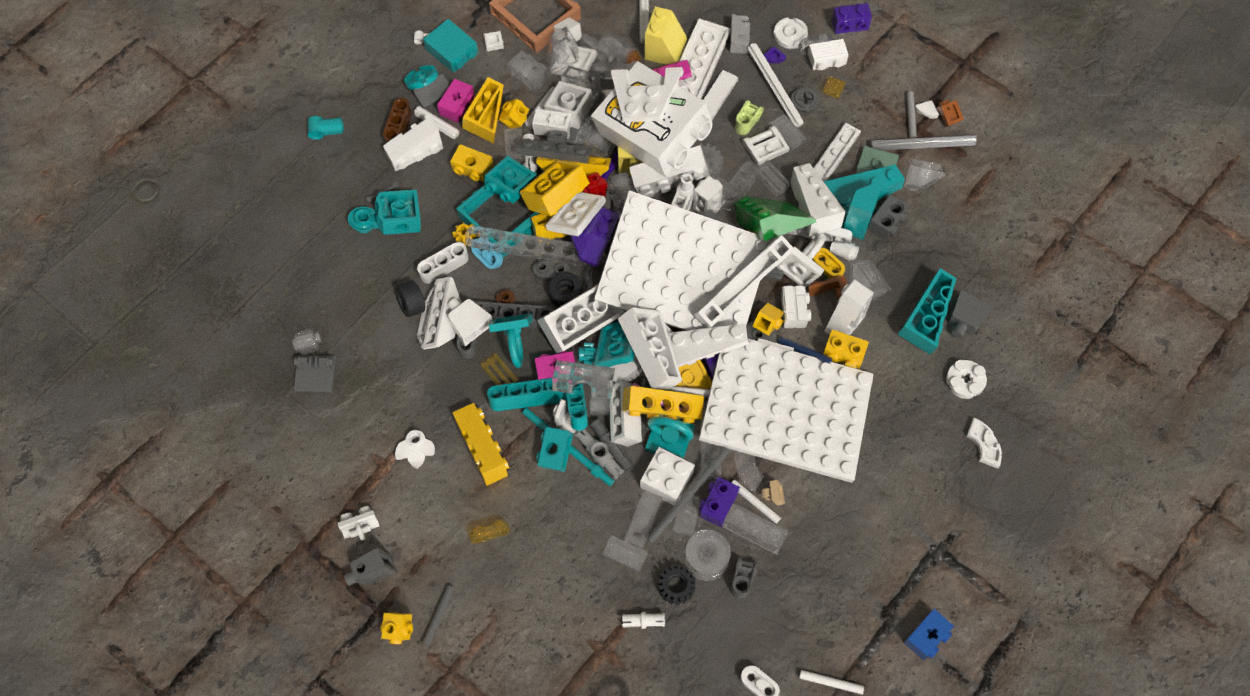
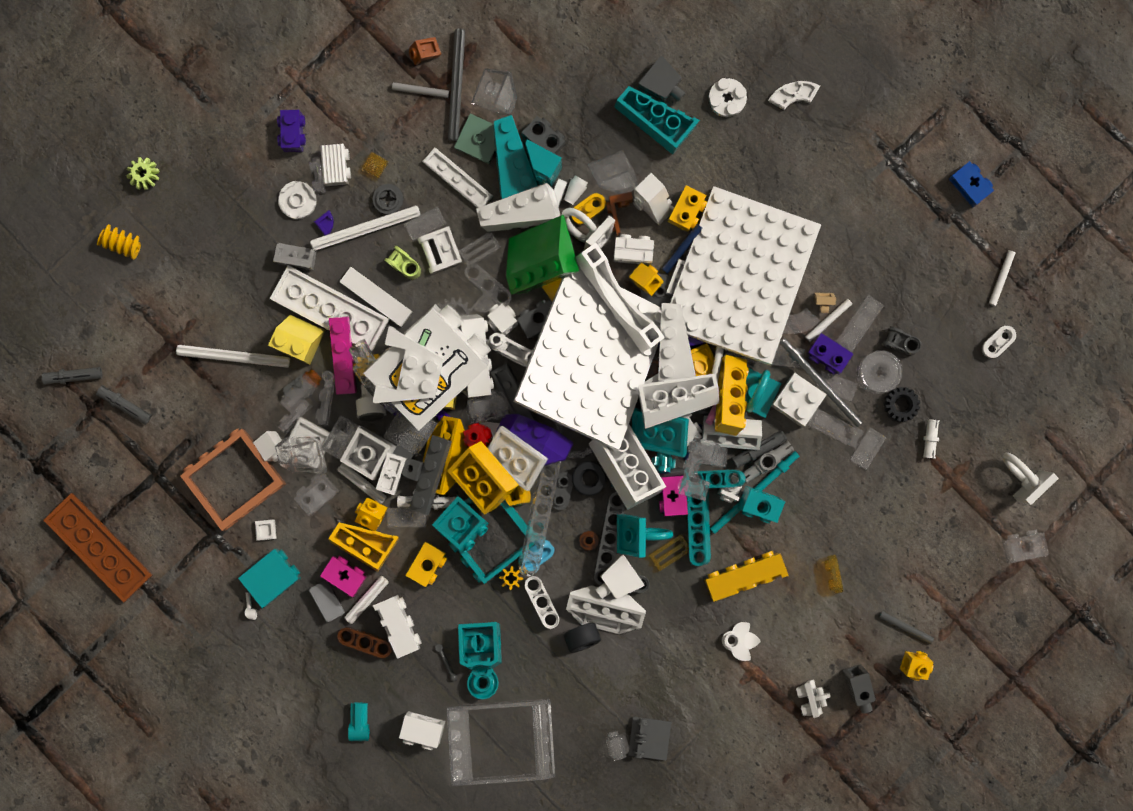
camera: 85 degrees left, 20 degrees up
teal tile [404,65,438,90] -> none
white tile [915,100,939,119] -> none
none -> white brick [399,711,446,750]
none -> clear window [447,699,555,786]

